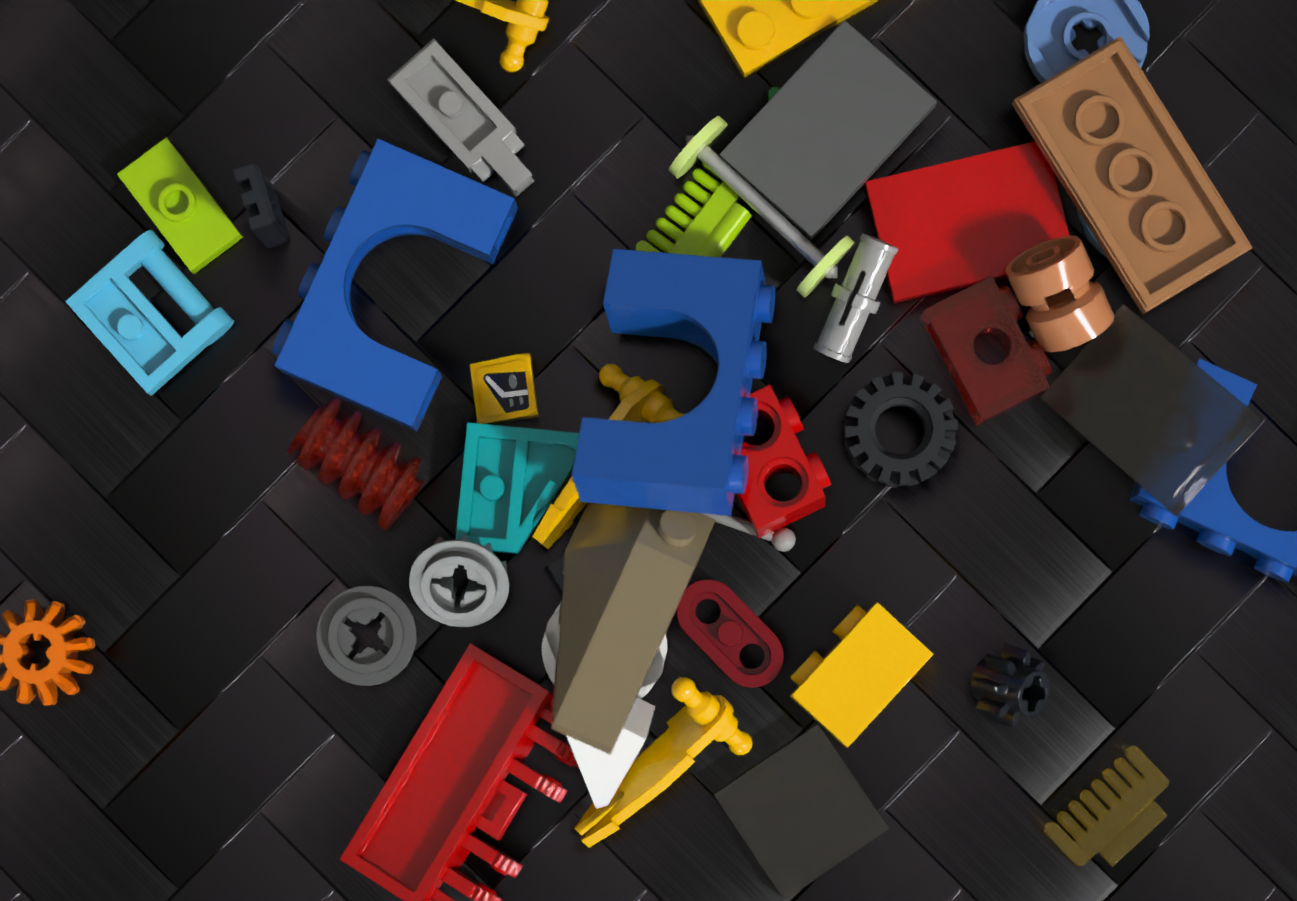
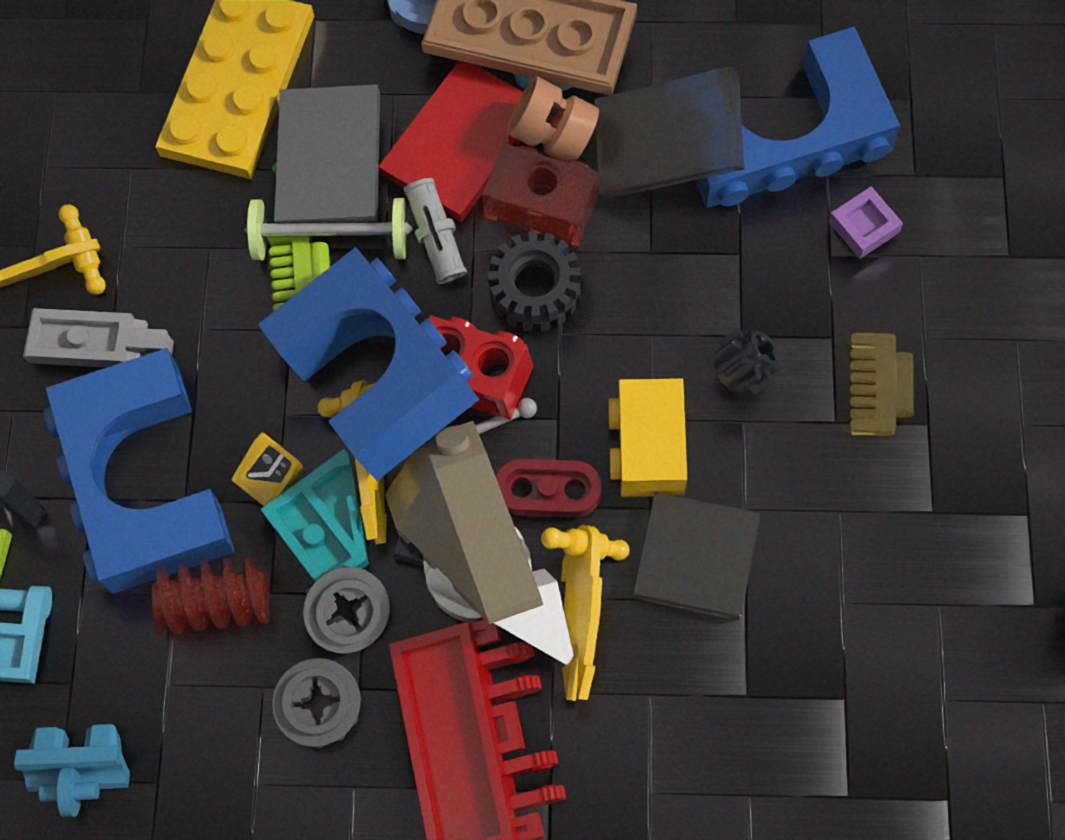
camera: 45 degrees left, 15 degrees down
none -> dark azure hips [14,724,130,817]
none -> medium lavender plate [829,186,903,259]

